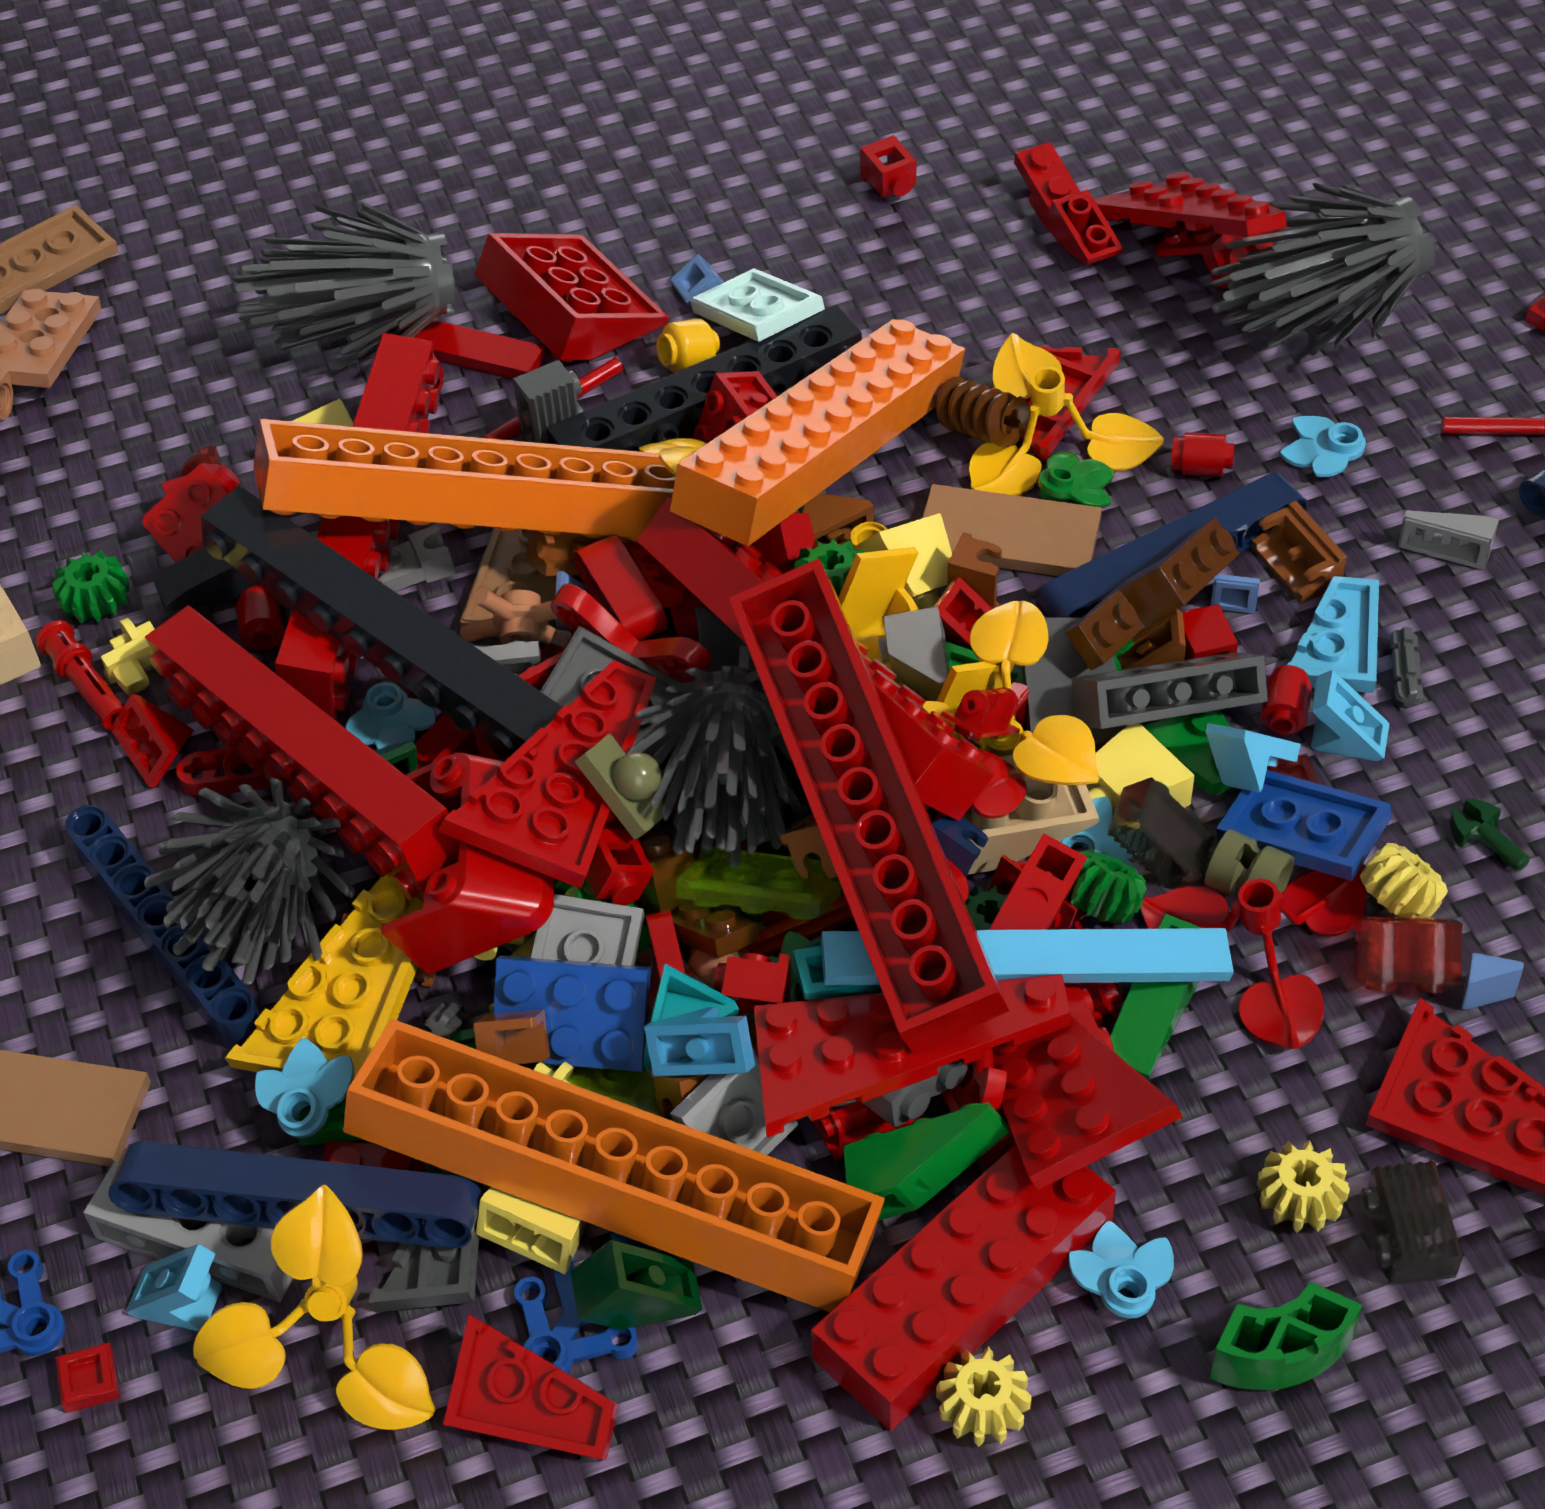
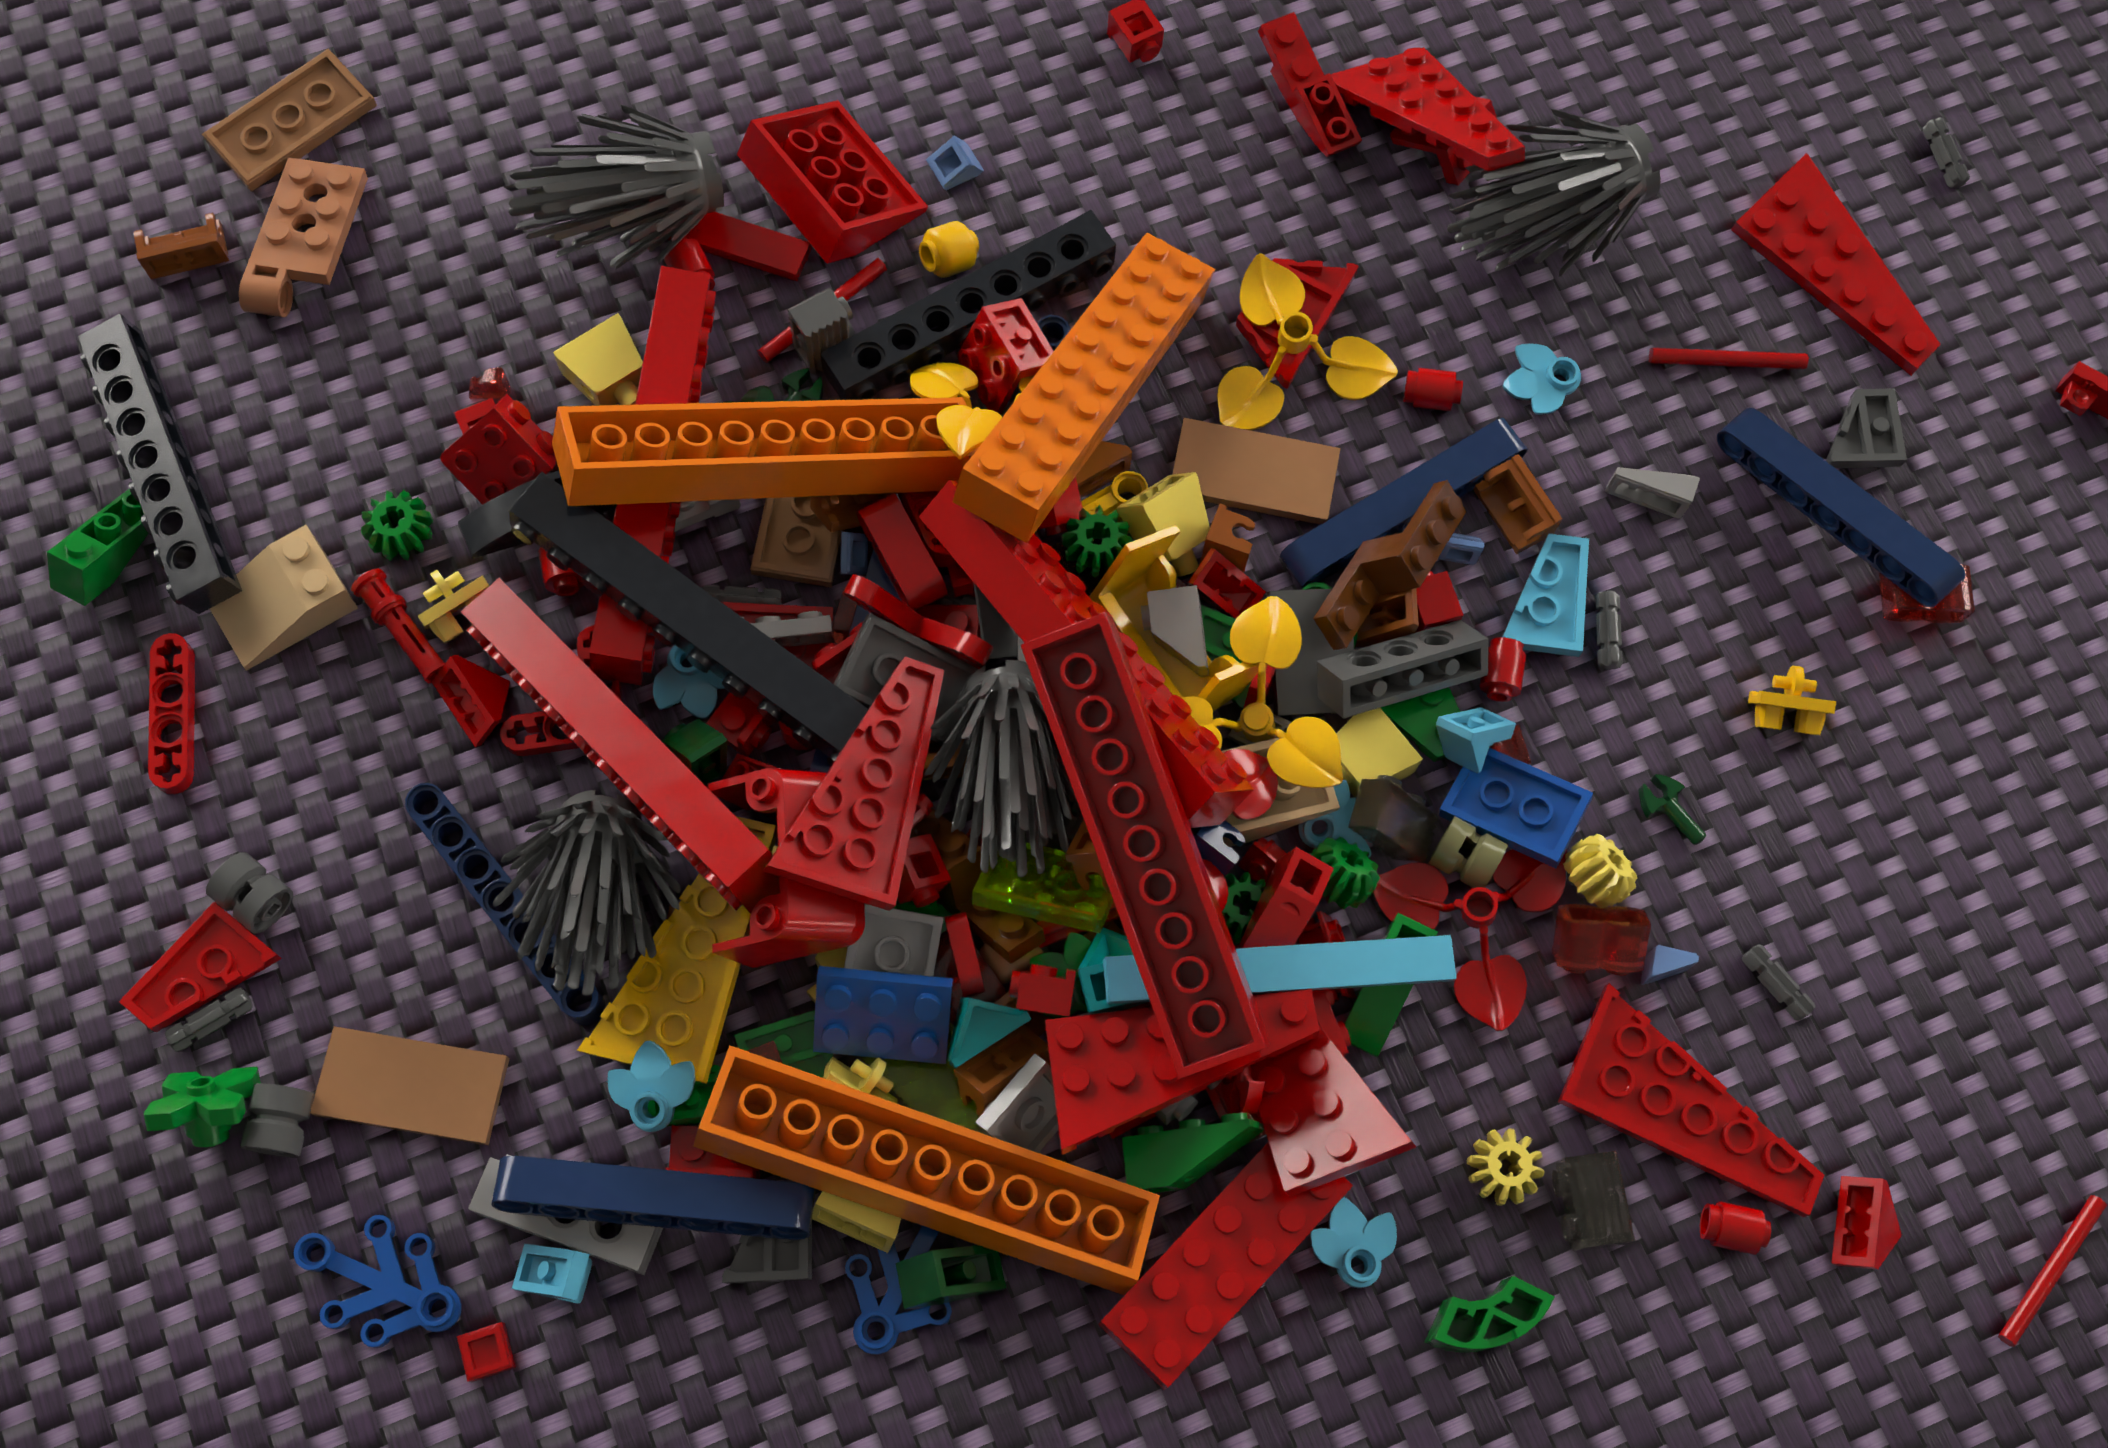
camera: 10 degrees left, 20 degrees up
yellow plant [193,1185,436,1430] -> none
dark grey axle [424,999,467,1039] -> none
red wing [443,1314,619,1460] -> none
nougat bar [460,587,566,650] -> none
dark orange panel [473,1009,550,1064] -> none
olive tile [574,733,664,840] -> none
dark azure slope [644,1007,755,1076] -> none
light aqua tile [690,268,825,342] -> none
reddish brown piece [936,377,1030,447] -> none
light yellow gear [936,1346,1031,1448] -> none
red hinge [941,688,1020,741] -> none
green plate [1038,451,1115,507] -> none
medium azure slope [1311,669,1390,761] -> none

